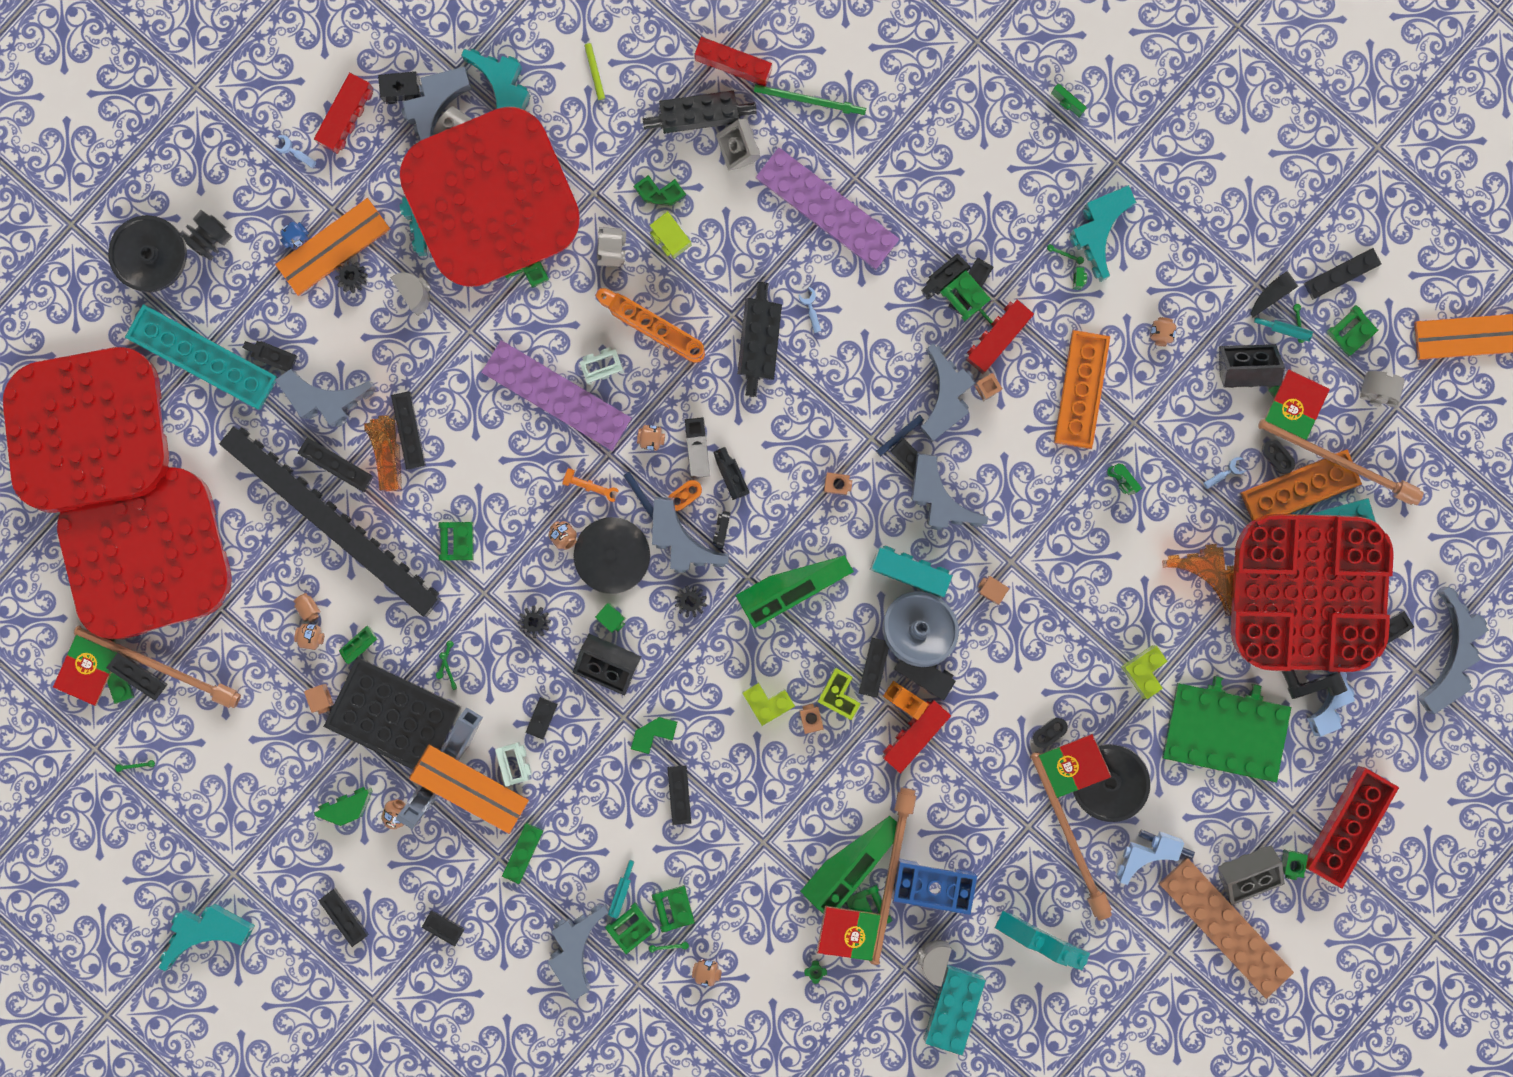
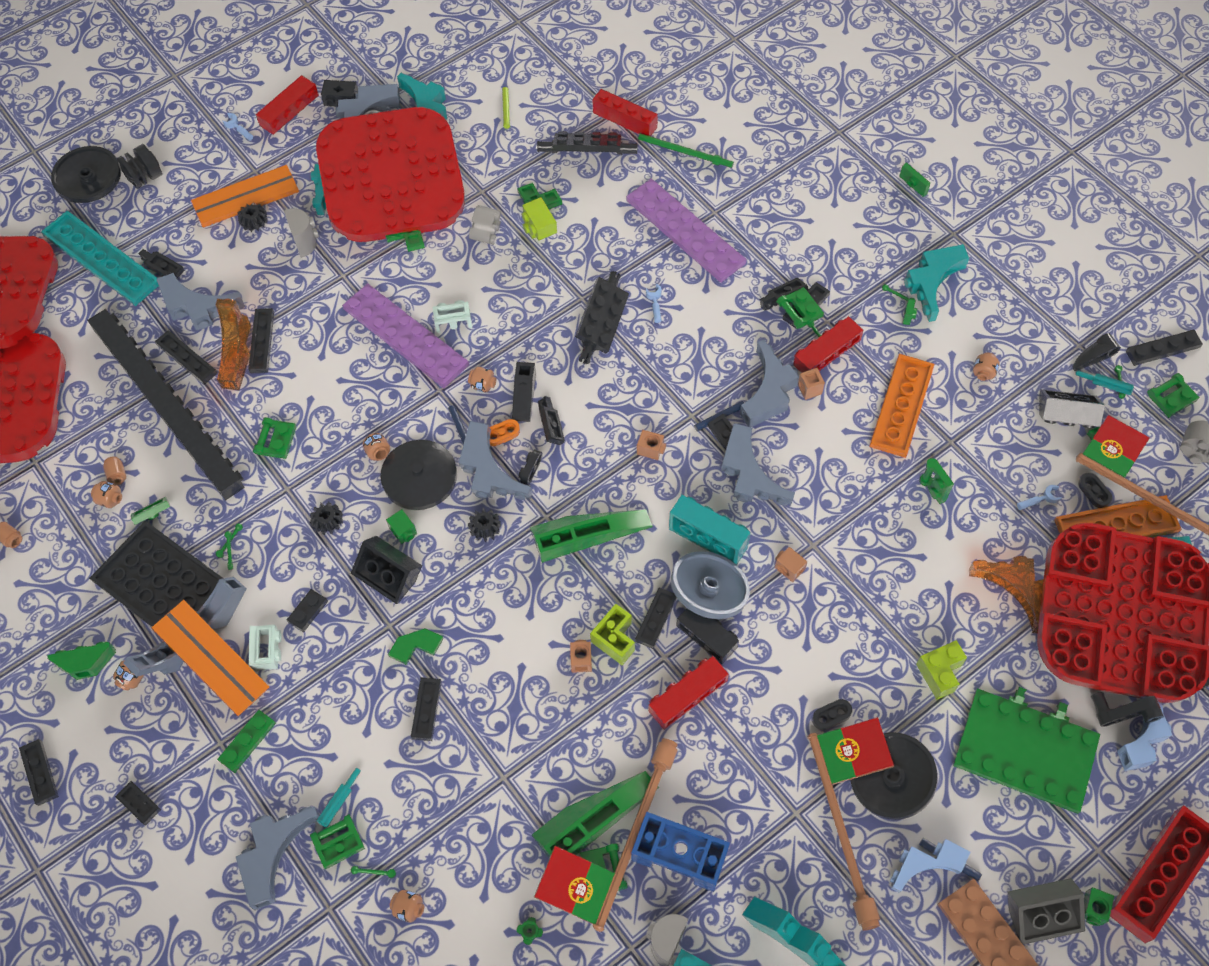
camera: 10 degrees right, 25 degrees down
blue head [280,221,309,250] -> none
nougat brick [304,684,334,715] -> none
orange piece [562,468,619,502] -> none
orange piece [595,288,705,363] -> none
green plate [651,885,695,933] -> none
light grey brick [716,119,760,171] -> none
lime brick [742,682,795,726] -> none
orange brick [883,681,928,720] -> none

